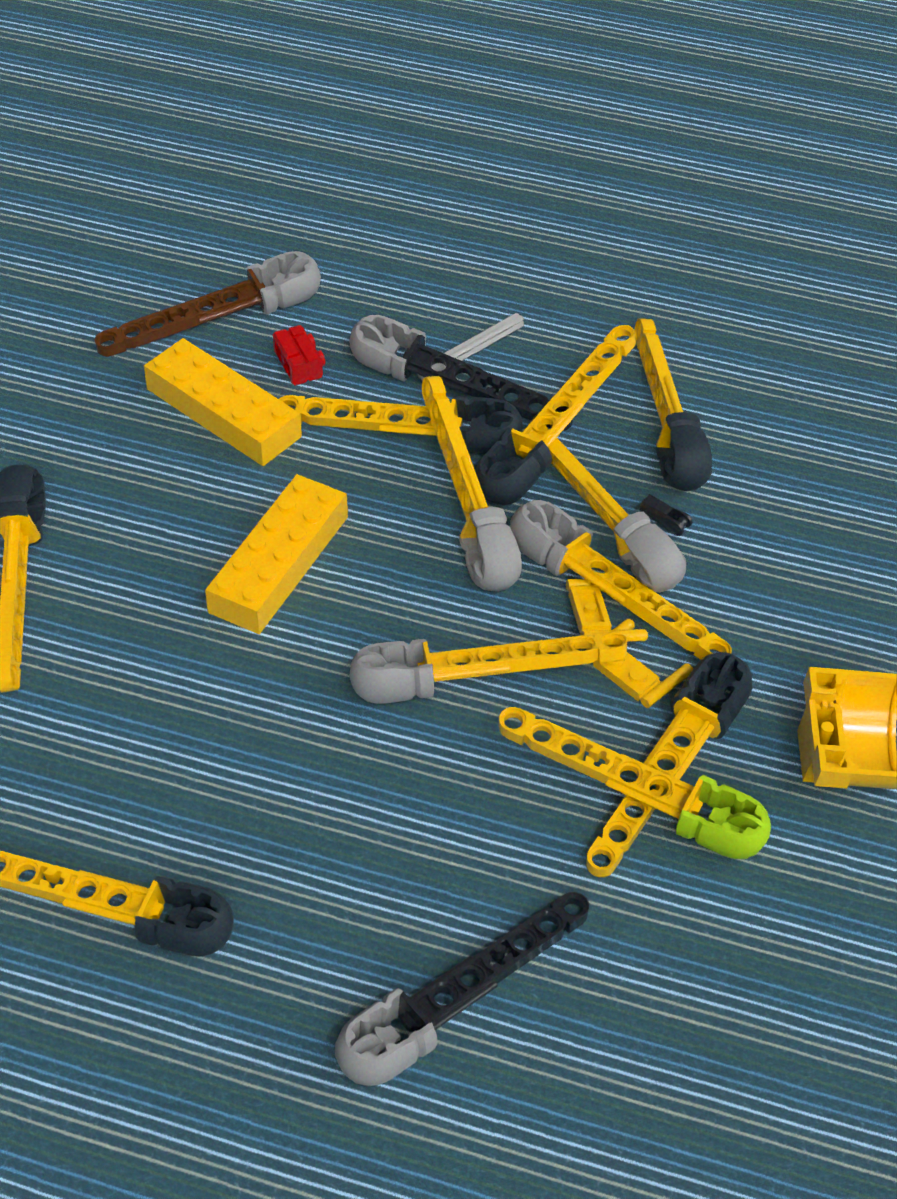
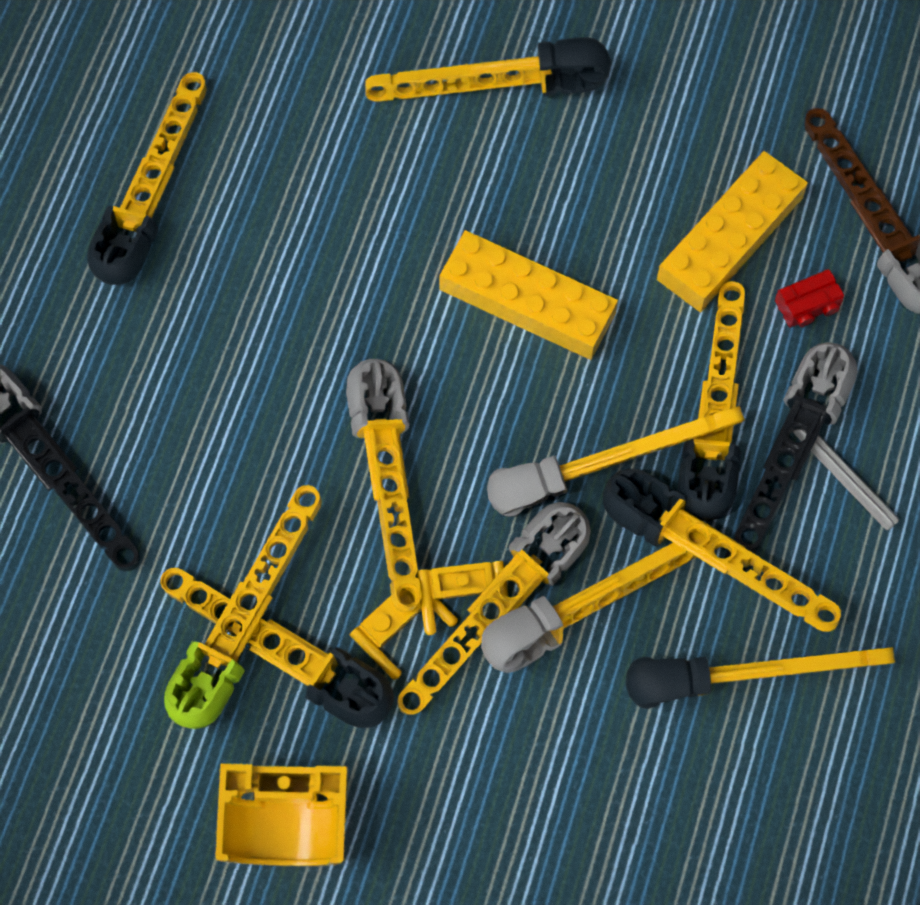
camera: 90 degrees right, 20 degrees up
black bar [639,494,693,536] -> none

